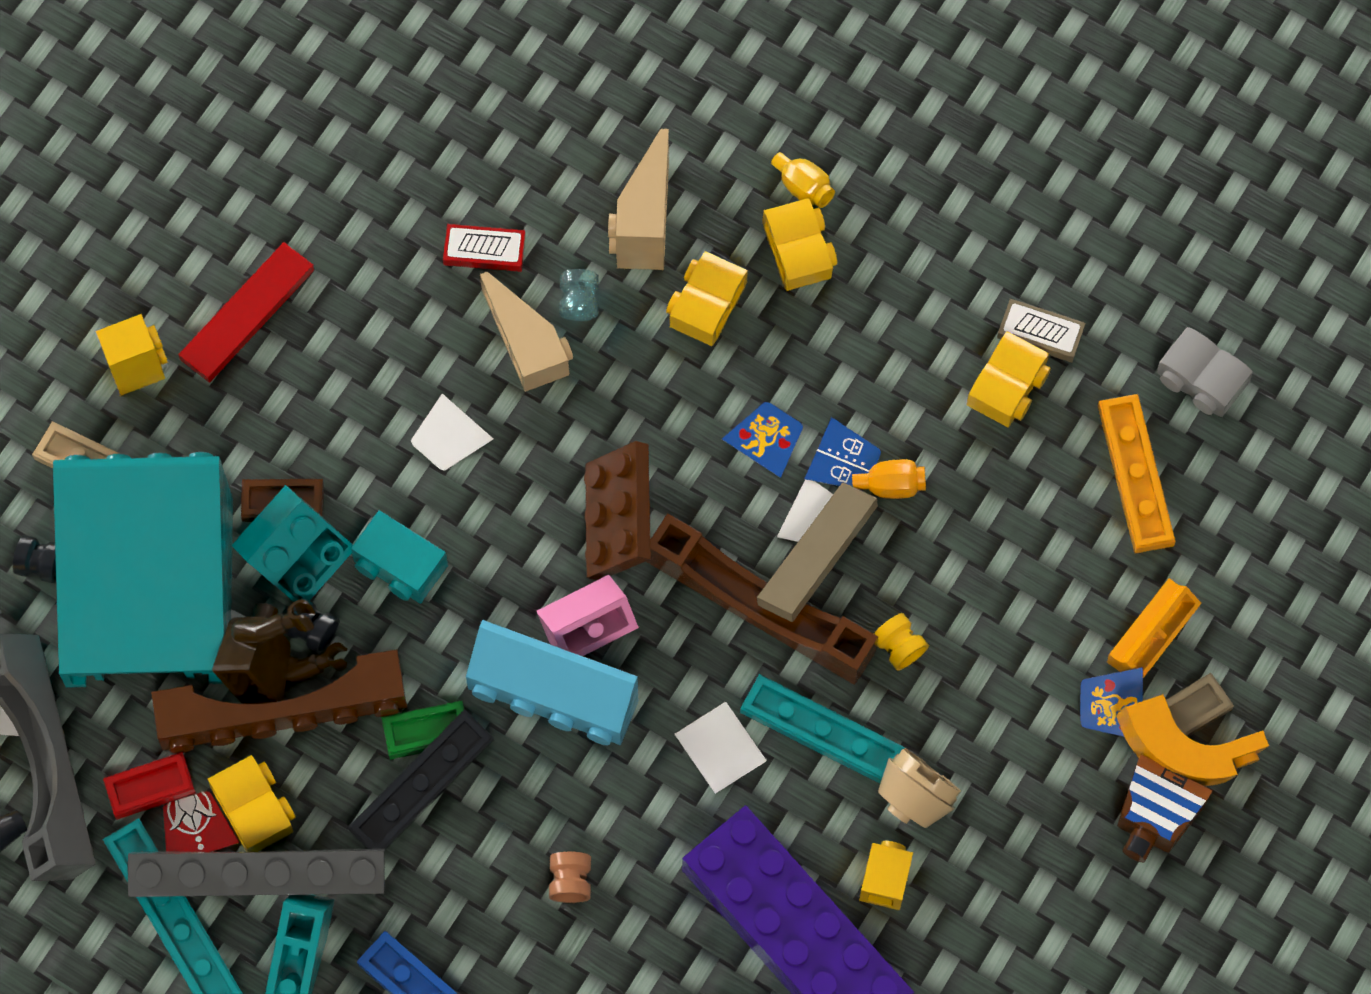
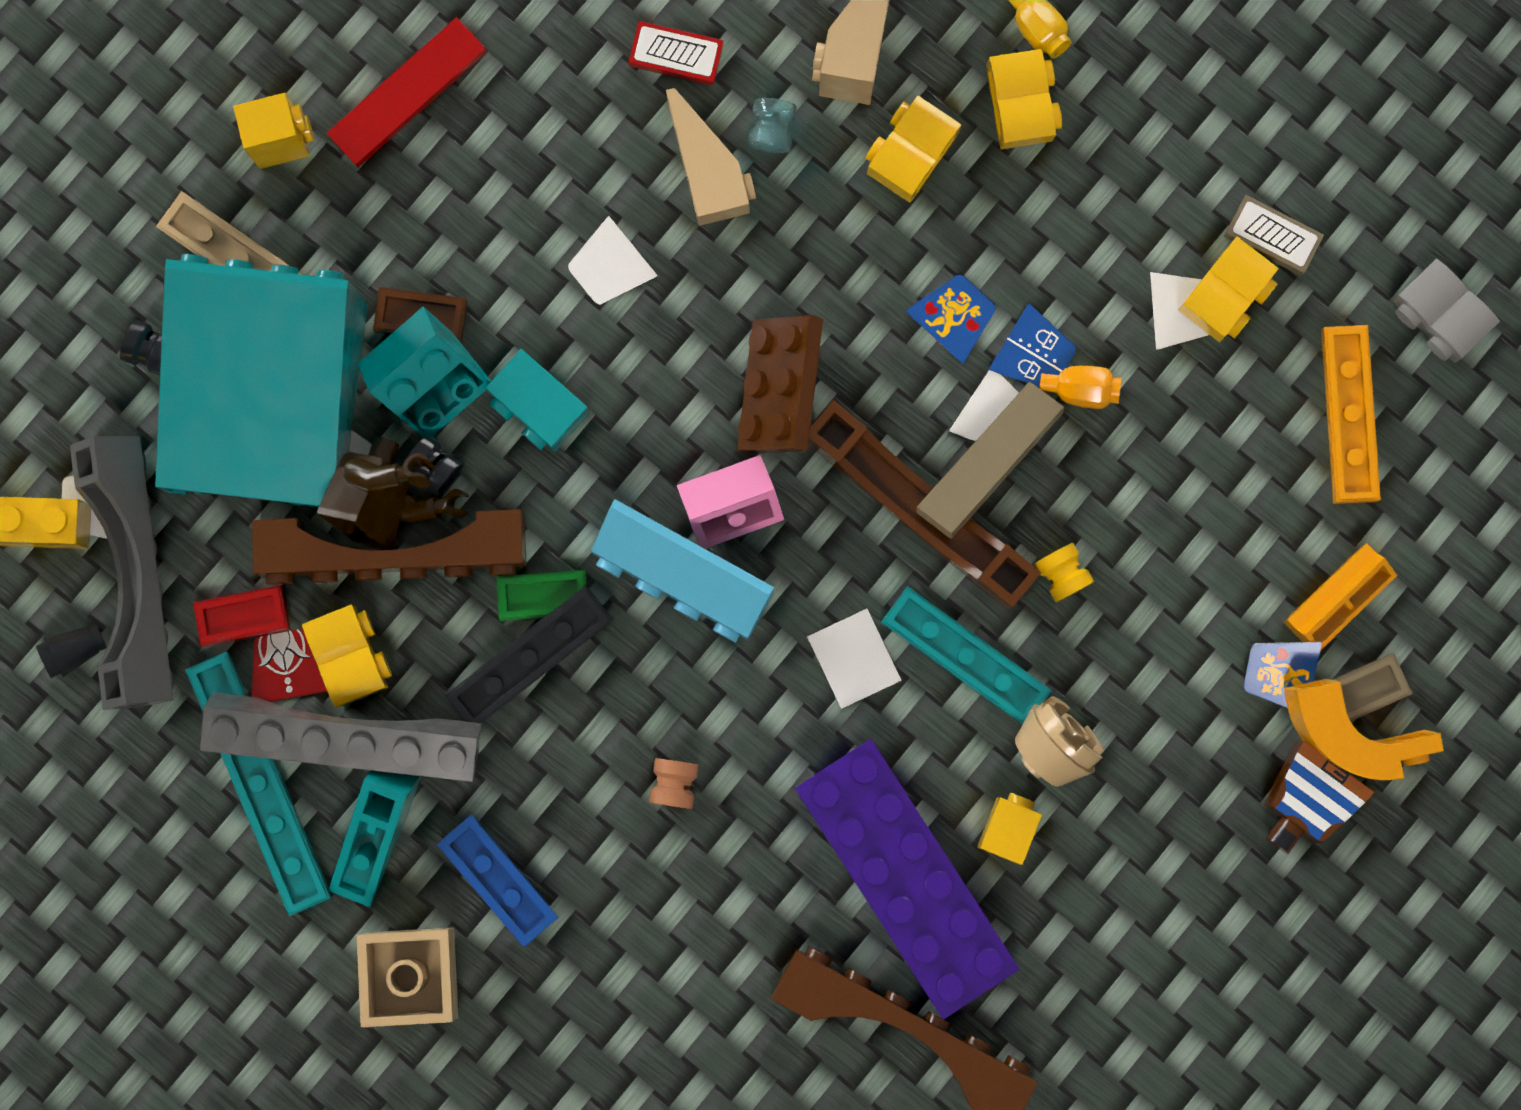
camera: 10 degrees right, 15 degrees up
none -> white sticker [1150,272,1209,350]

